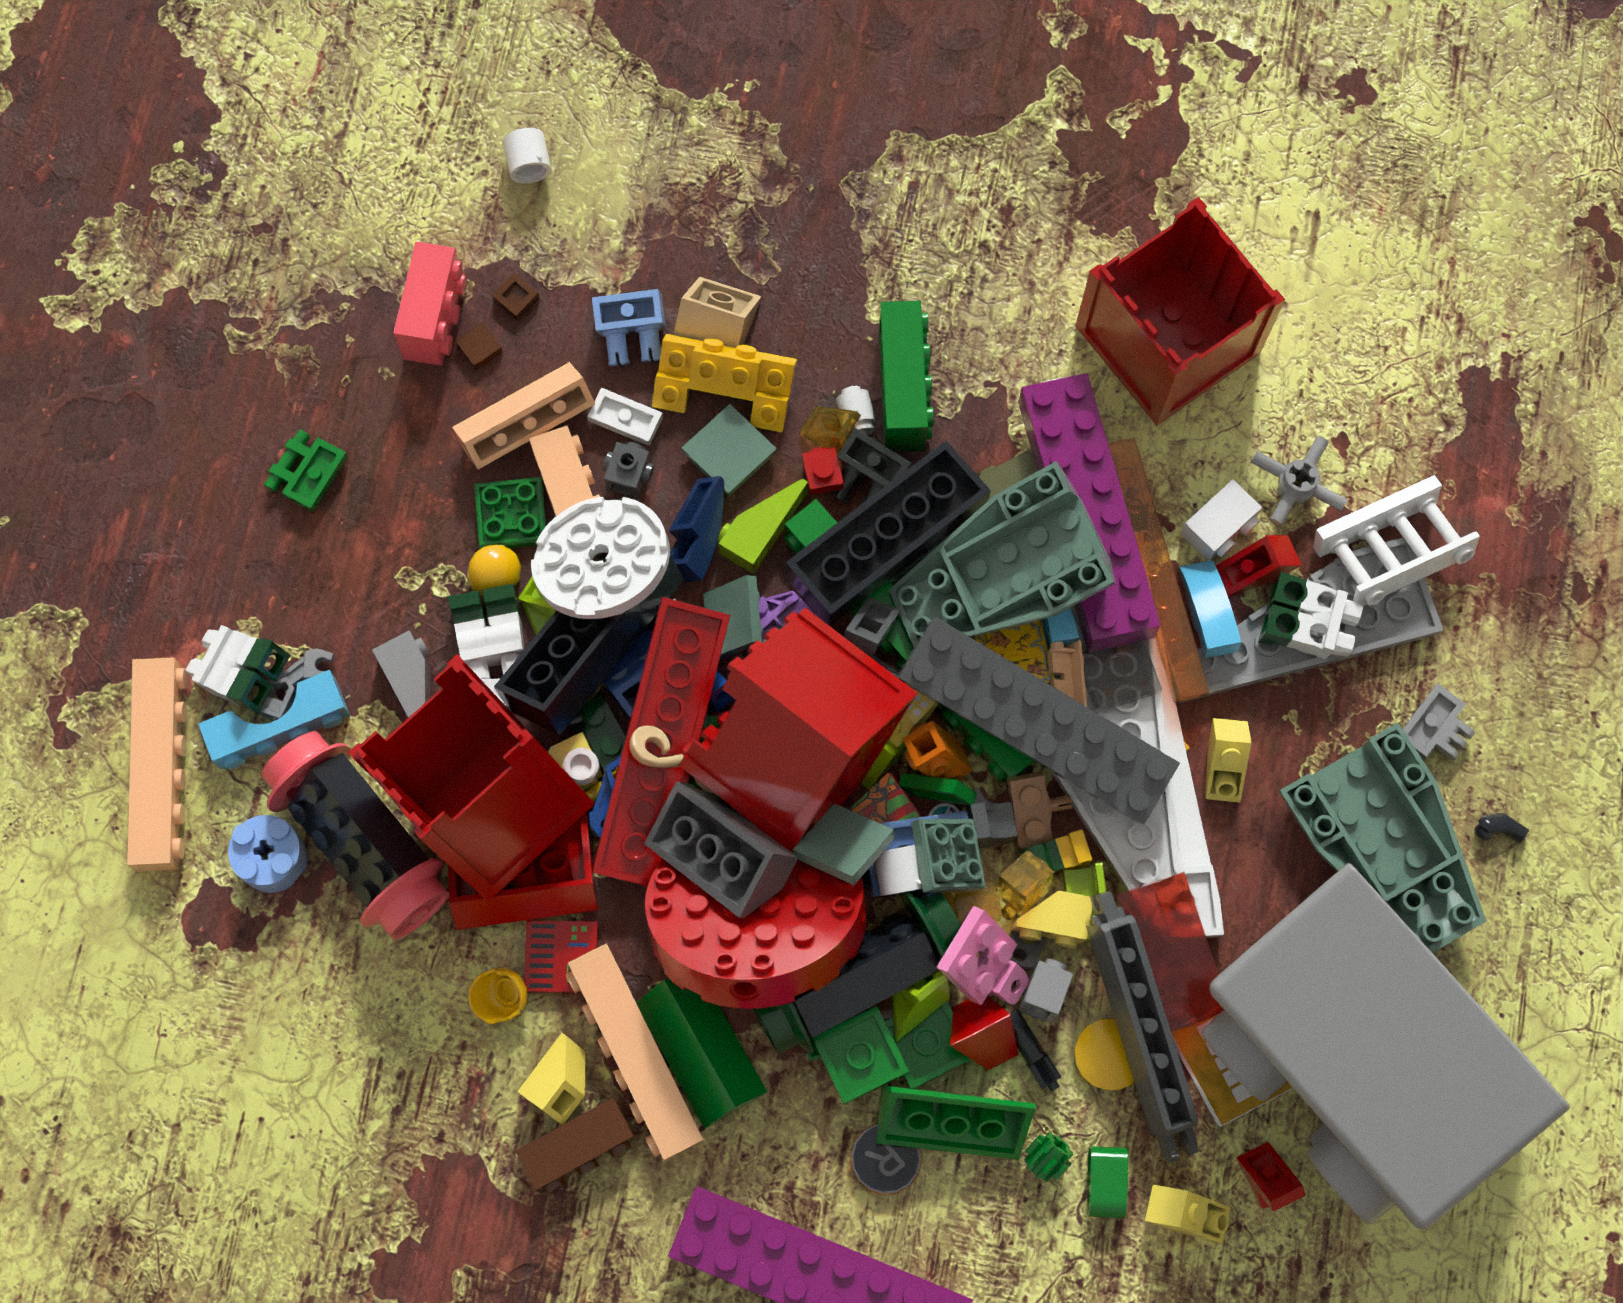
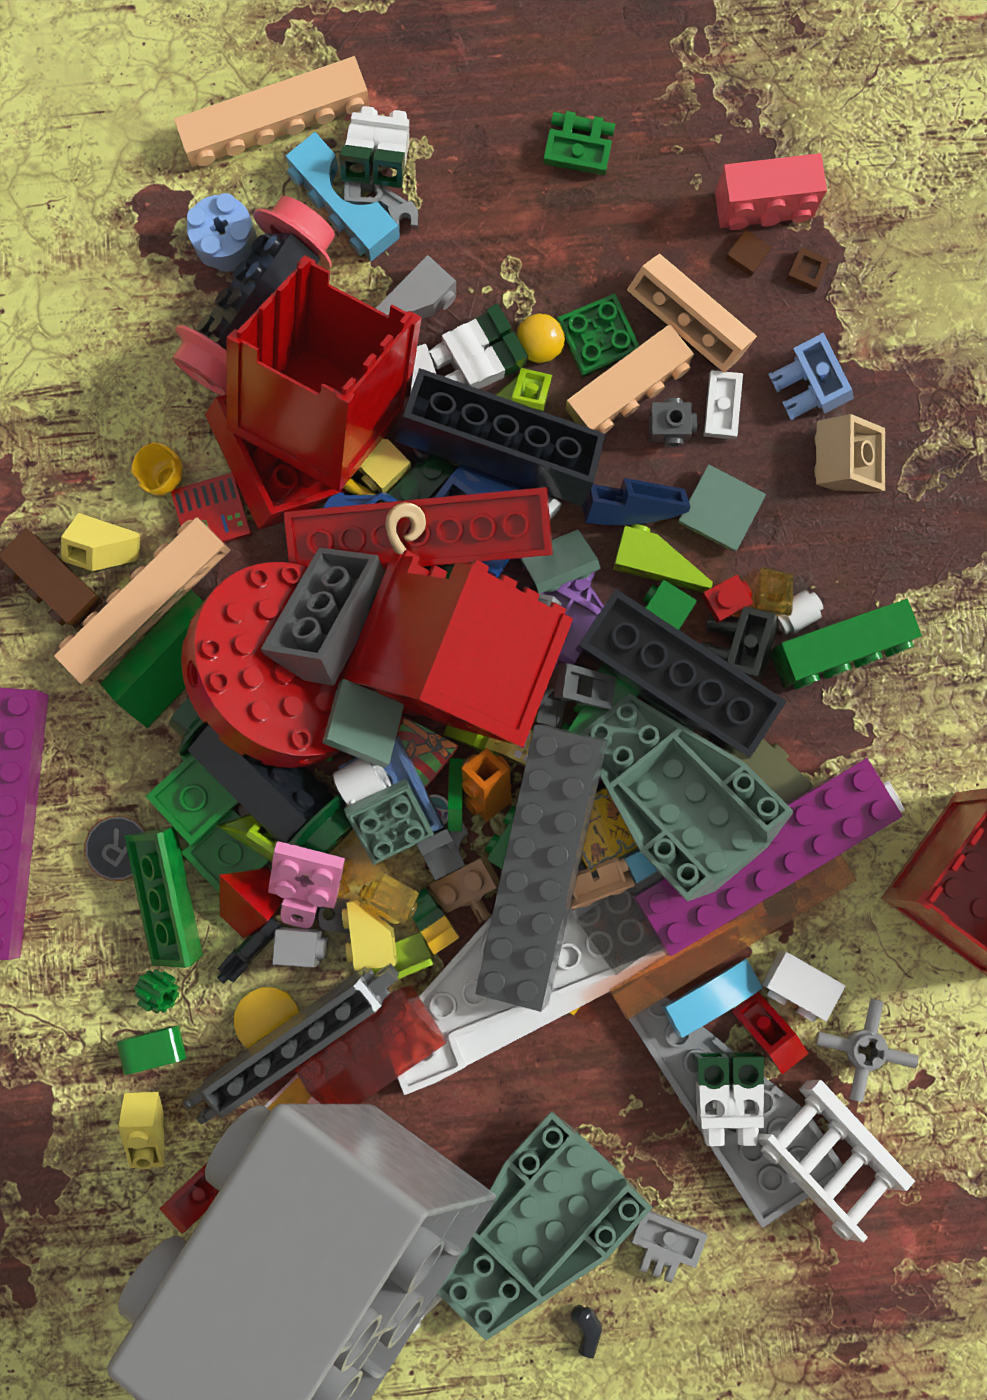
camera: 70 degrees right, 10 degrees up
white piece [503,128,552,184] -> none
white plate [531,497,670,619] -> none
white tile [563,748,599,785] -> none
yellow bracket [652,334,797,432] -> none
light yellow slope [1205,718,1251,802] -> none

